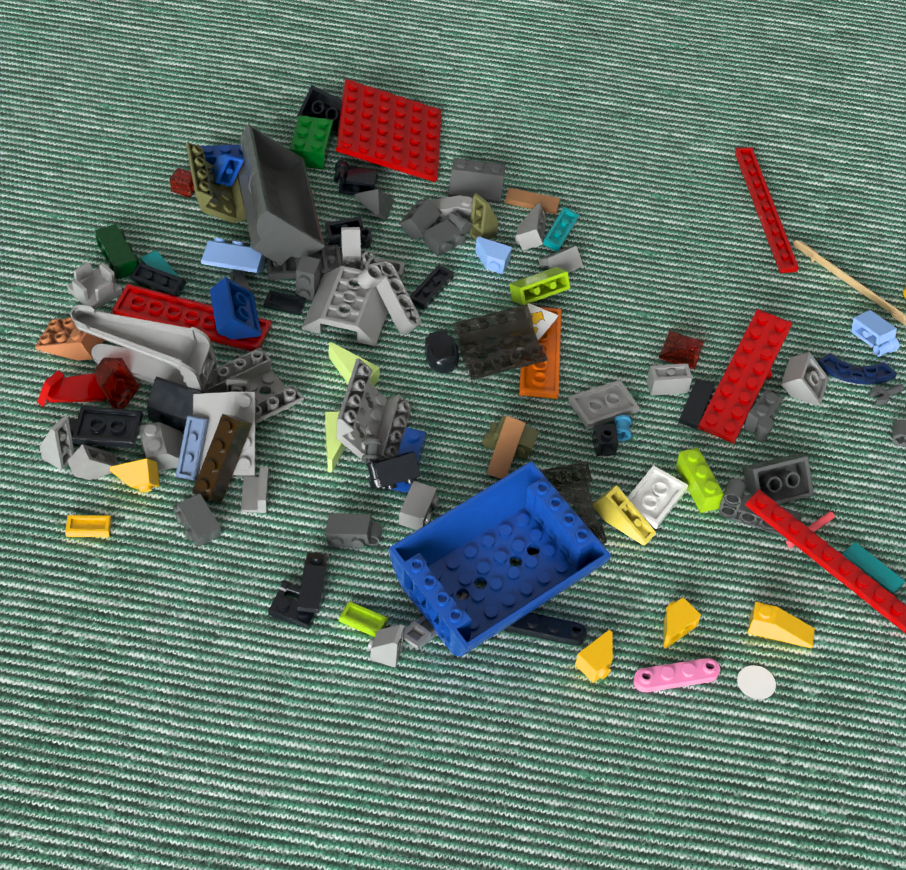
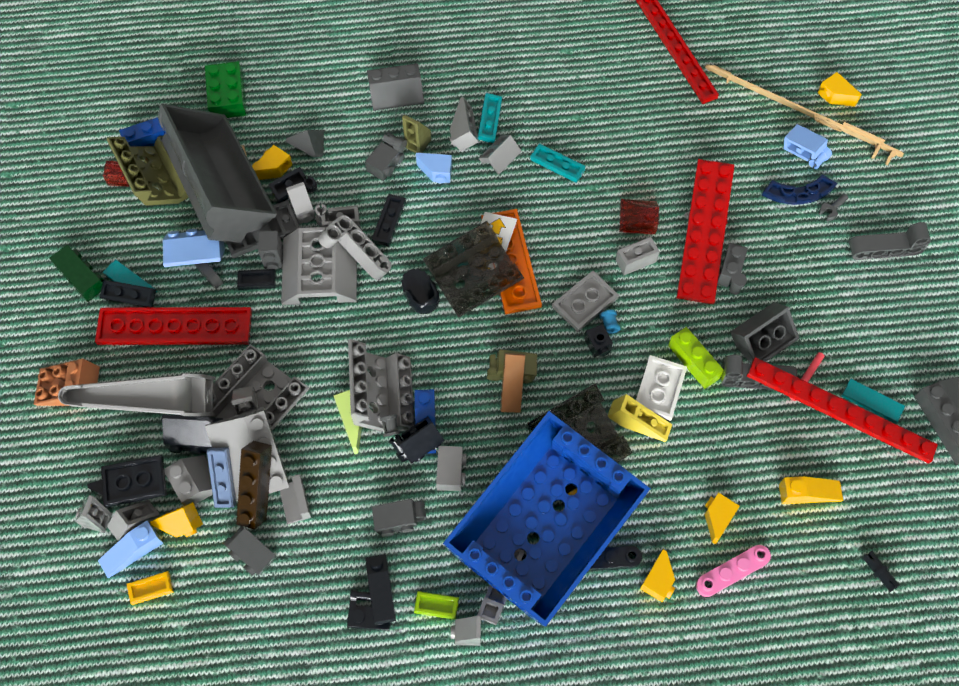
camera: 10 degrees left, 15 degrees up
red piece [37,370,117,407] -> none
light grey panel [67,262,122,310] -> none
clear red slope [93,357,140,409] -> none
blue slope [210,277,262,340] -> none
blue slope [212,154,244,187] -> none
black slope [297,85,342,136] -> none
yellowish green slope [329,342,380,386] -> none
black hinge [333,160,377,195] -> none
red plate [336,79,442,182] -> none
dark grey brick [399,198,441,240] -> none
light grey slope [431,195,473,222] -> none
medium nougat tile [505,188,560,214] -> none
lime brick [509,267,571,306] -> none
black tile [678,379,715,429] -> none
white sticker [737,665,776,699] -> none
light grey slope [781,352,829,406] -> none
none -> light blue slope [98,521,163,578]
none -> yellow slope [252,145,292,180]
none -> teal plate [530,143,586,183]
none -> black pin [862,550,900,593]

